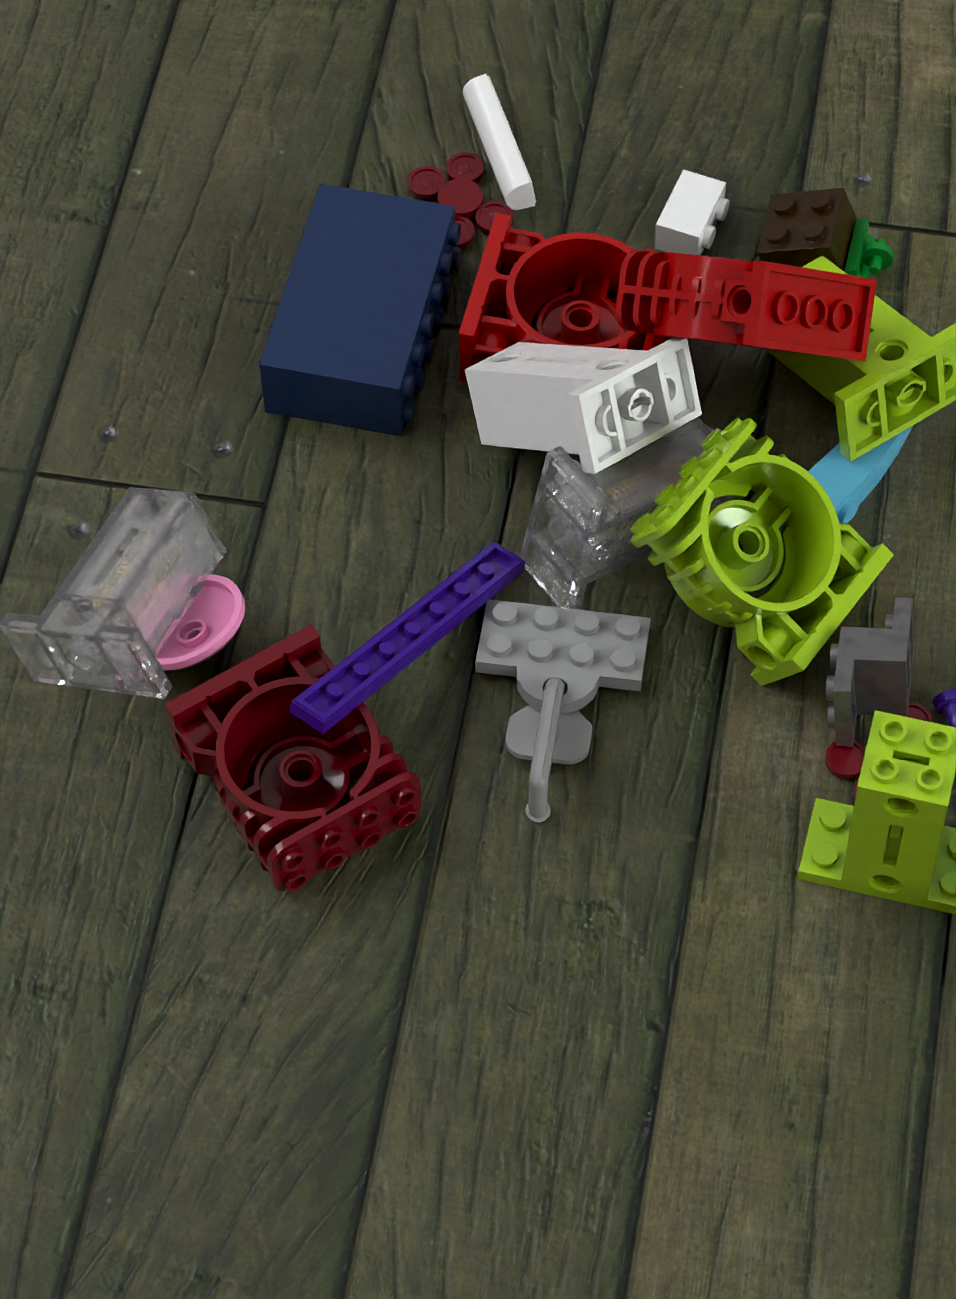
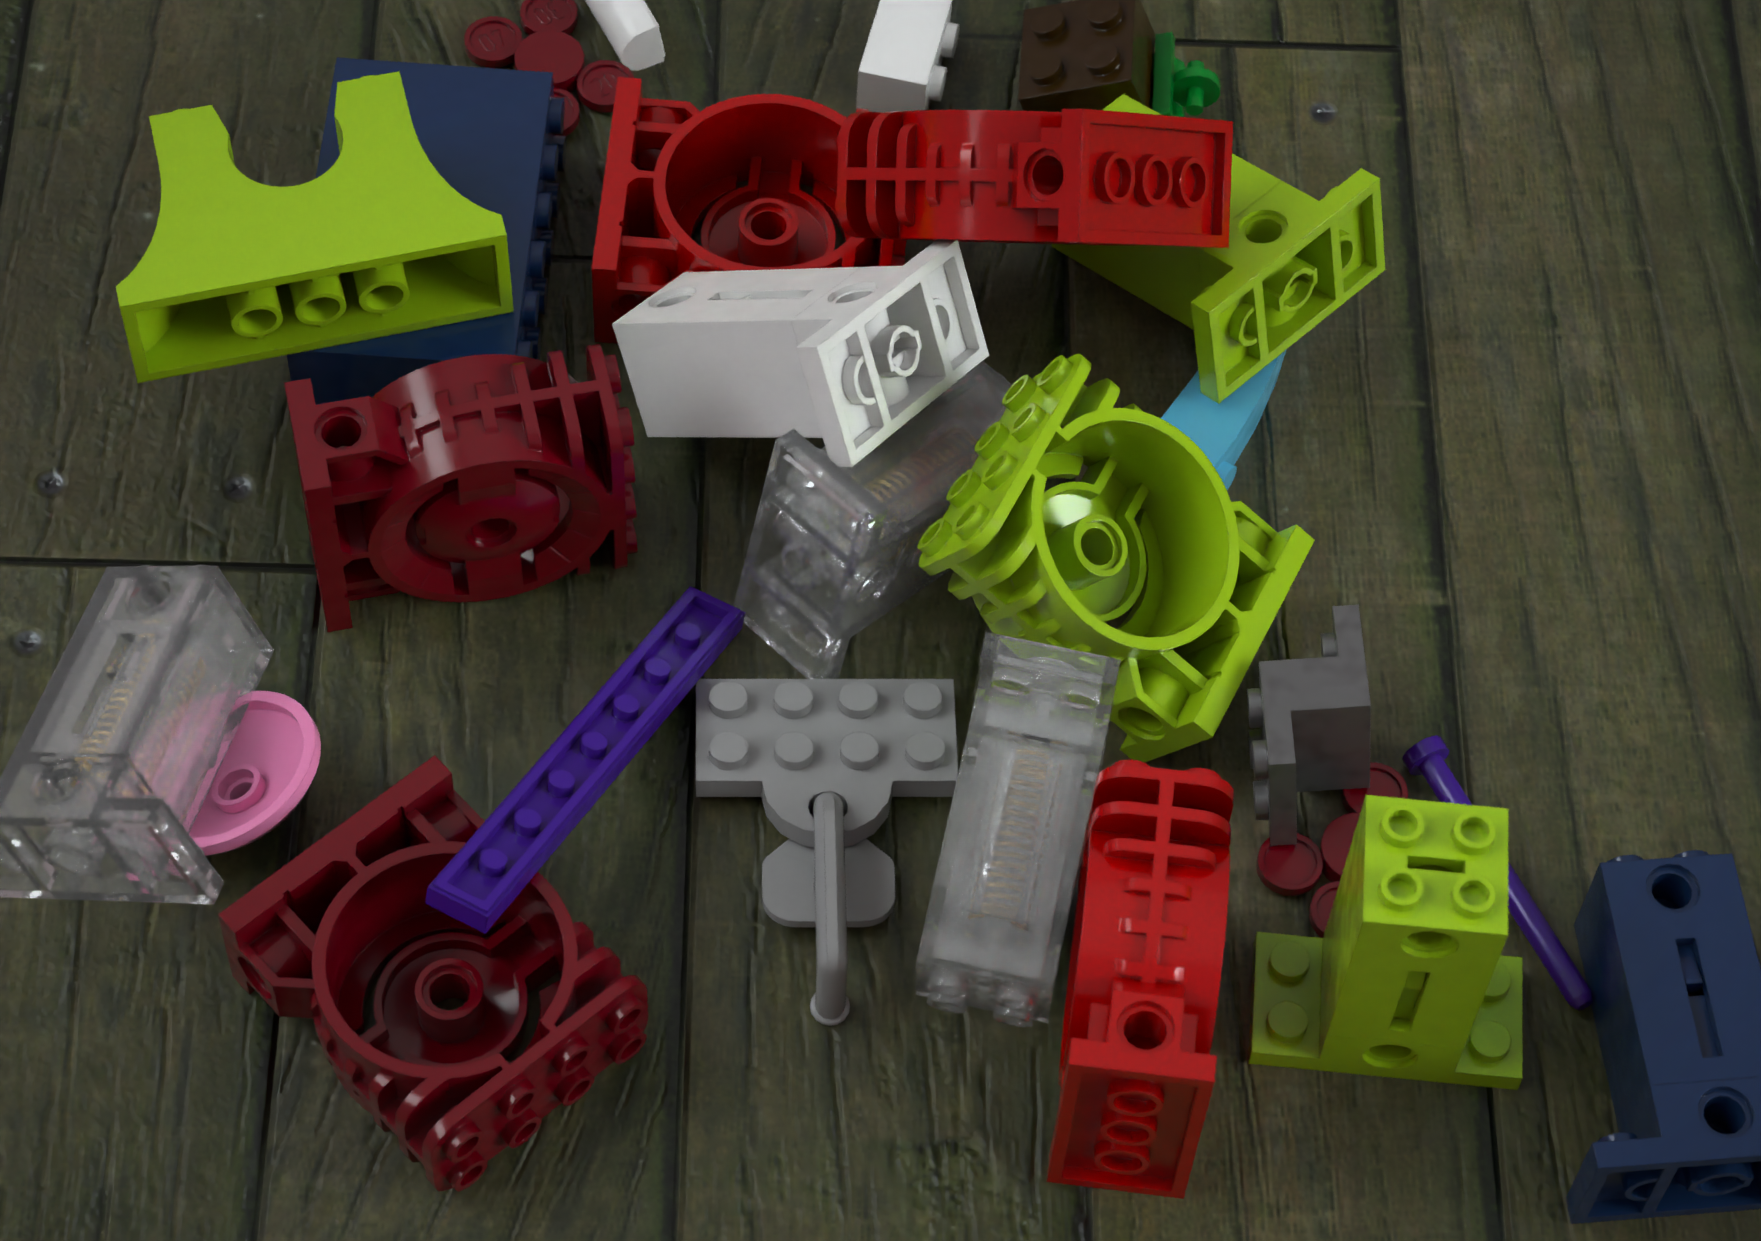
camera: 15 degrees left, 0 degrees up
none -> lime piece [116,71,514,383]
none -> dark red brick [284,344,638,632]
none -> clear brick [916,632,1121,1027]
none -> red brick [1047,759,1234,1199]

